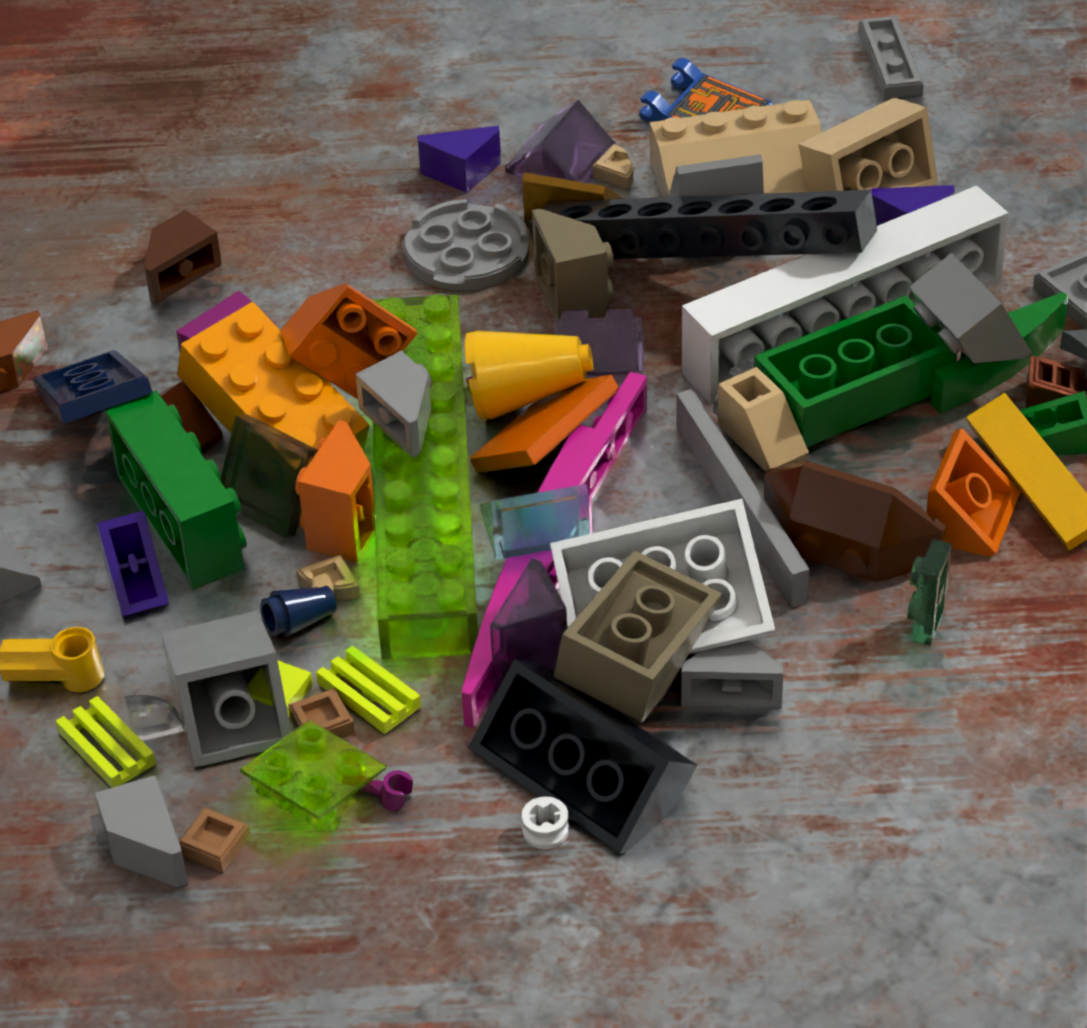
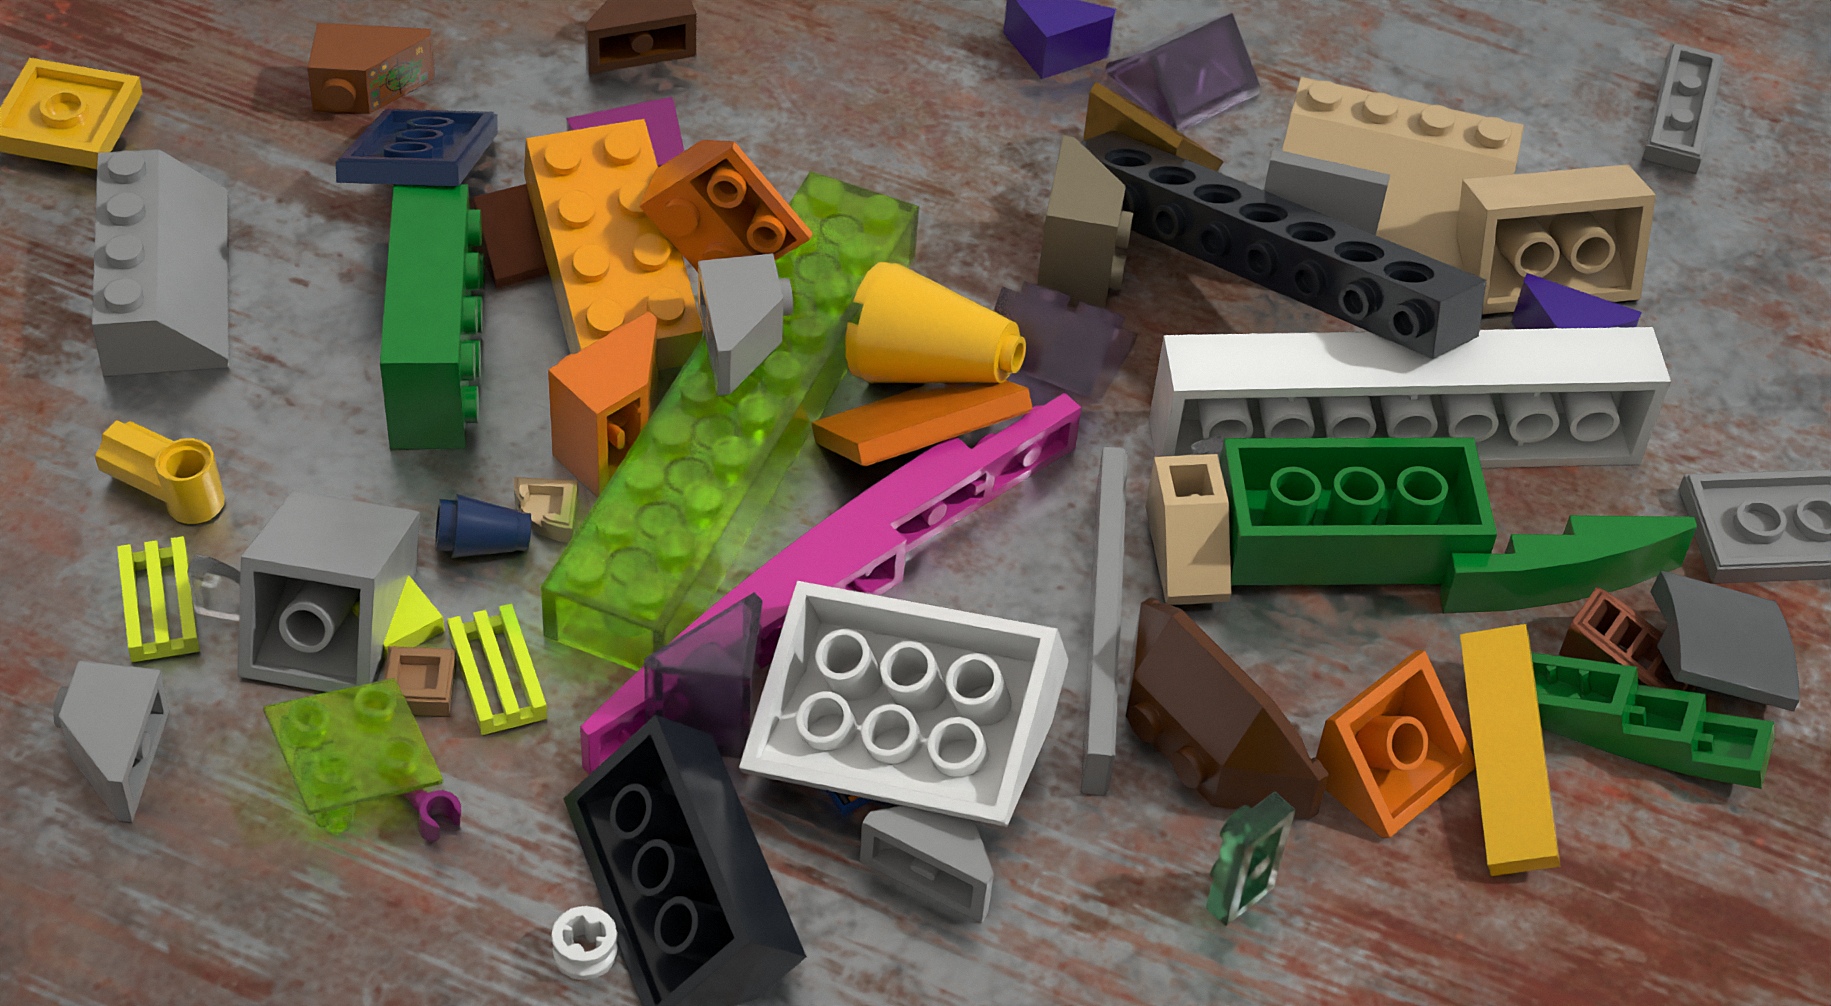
camera: 20 degrees right, 5 degrees up
dark purple slope [96,511,169,616] -> none
medium nougat tile [178,807,251,873] -> none
clear smoke tile [221,414,318,538] -> none
light grey tile [402,199,530,291] -> none
clear light blue slope [480,484,590,560] -> none
dark tan slope [553,550,722,722] -> none
tan tile [593,144,634,189] -> none
flag [639,58,772,122] -> none
light grey slope [909,253,1032,363] -> none

